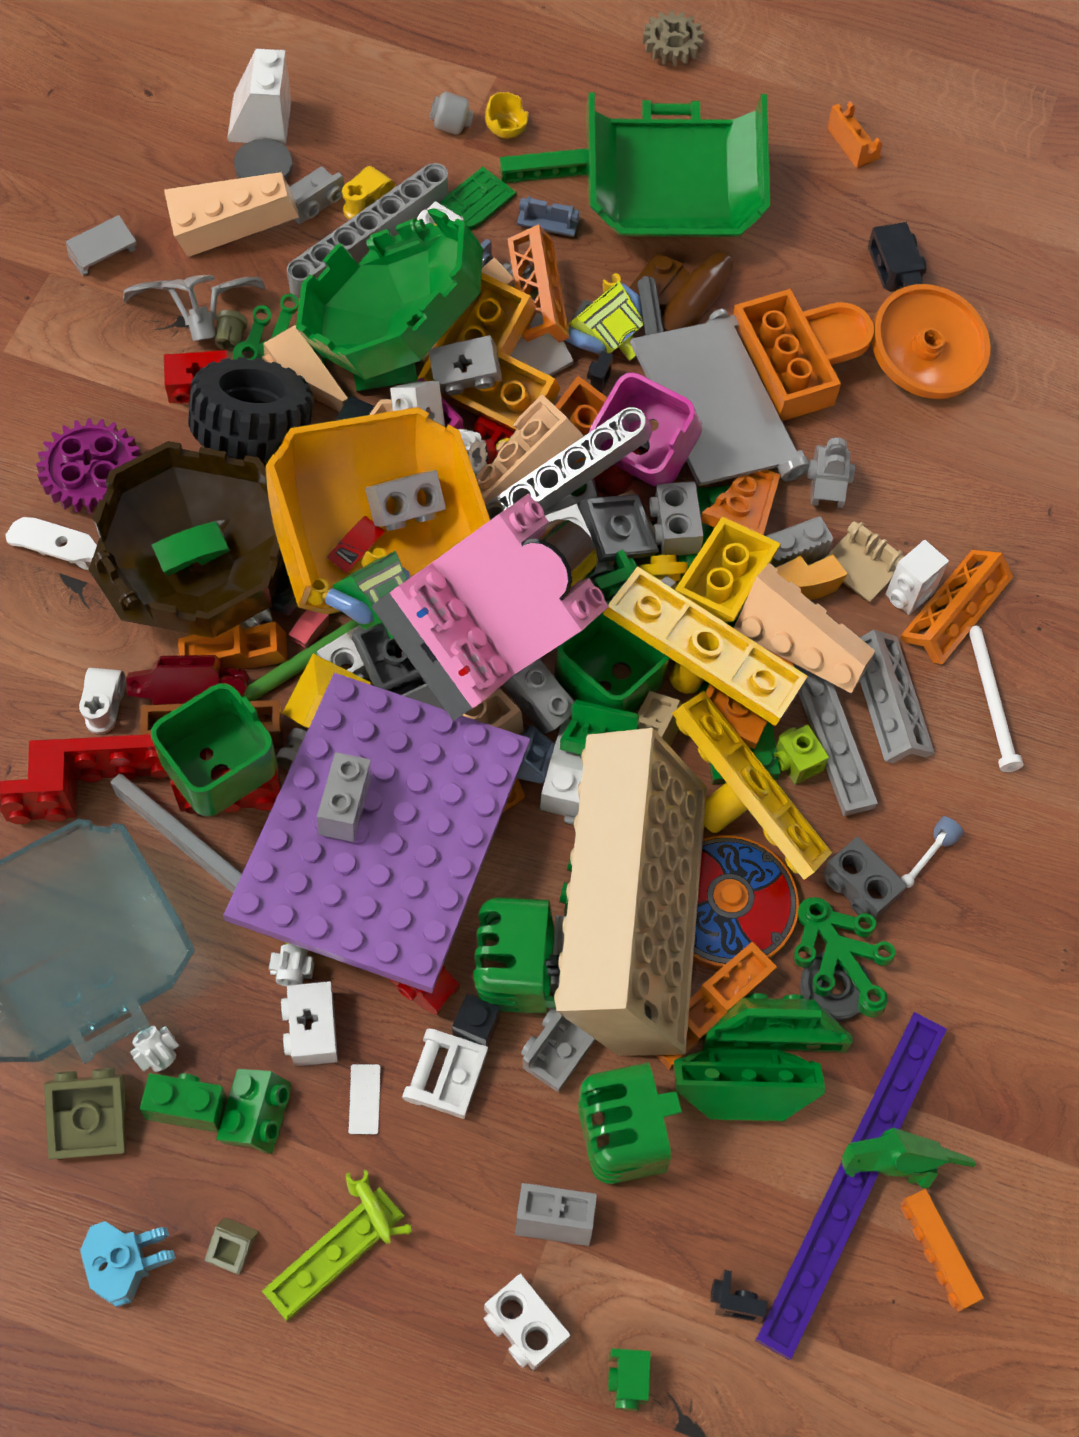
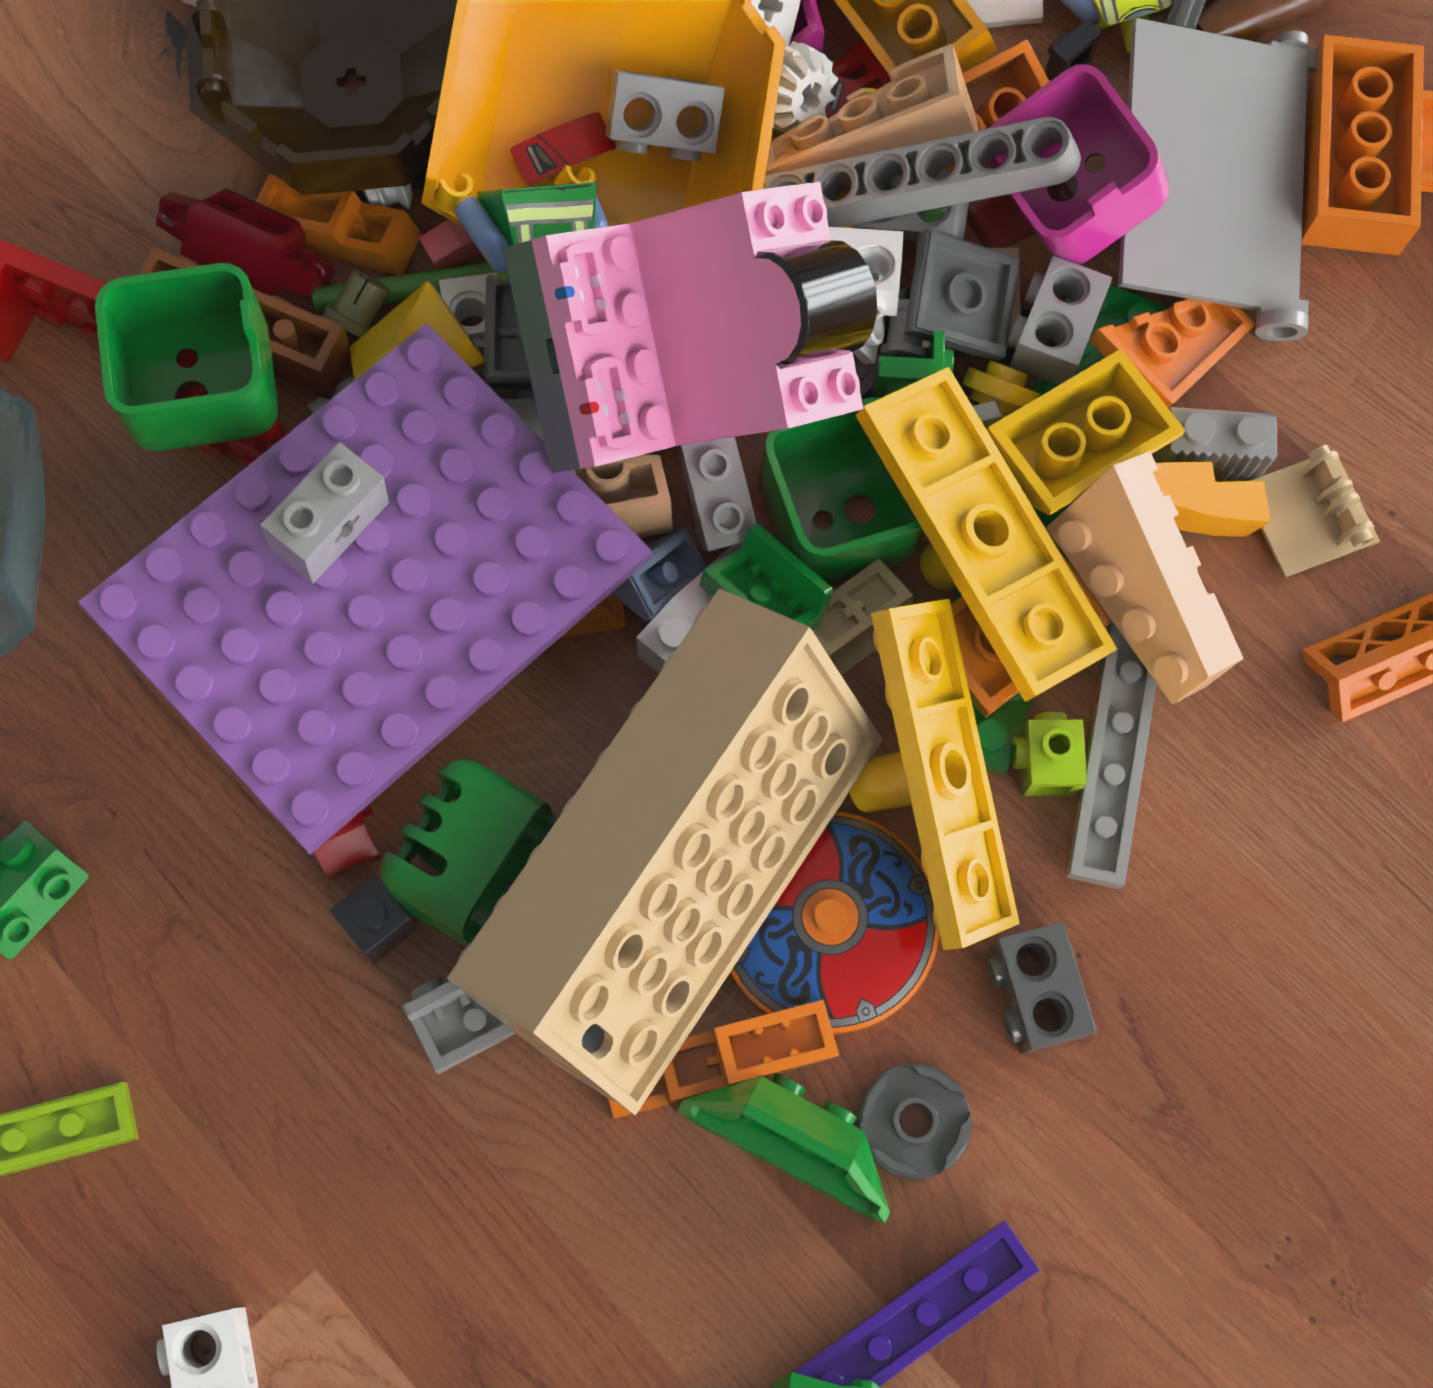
camera: 25 degrees right, 10 degrees up
white piece [79,667,126,735] -> none
light grey tile [111,774,242,893] -> none
green slope [152,521,230,576] -> none
white gear [269,944,314,987] -> none
white brick [281,981,338,1067] -> none
lime piece [346,1170,412,1244] -> none
white sticker [348,1064,380,1134] -> none
white plate [402,1029,488,1119] -> none
light grey hinge [515,1183,597,1246] -> none
green piece [578,1062,682,1184] -> none
green wedge [673,1048,825,1121] -> none
green plant [793,897,896,1017] -> none
light grey hinge [808,437,855,508] -> none
light grey fence [860,629,935,764] -> none
white brick [886,540,949,615] -> none
hinge [901,816,964,888] -> none
white bar [969,626,1024,772] -> none
none -> olive bush [323,269,390,337]

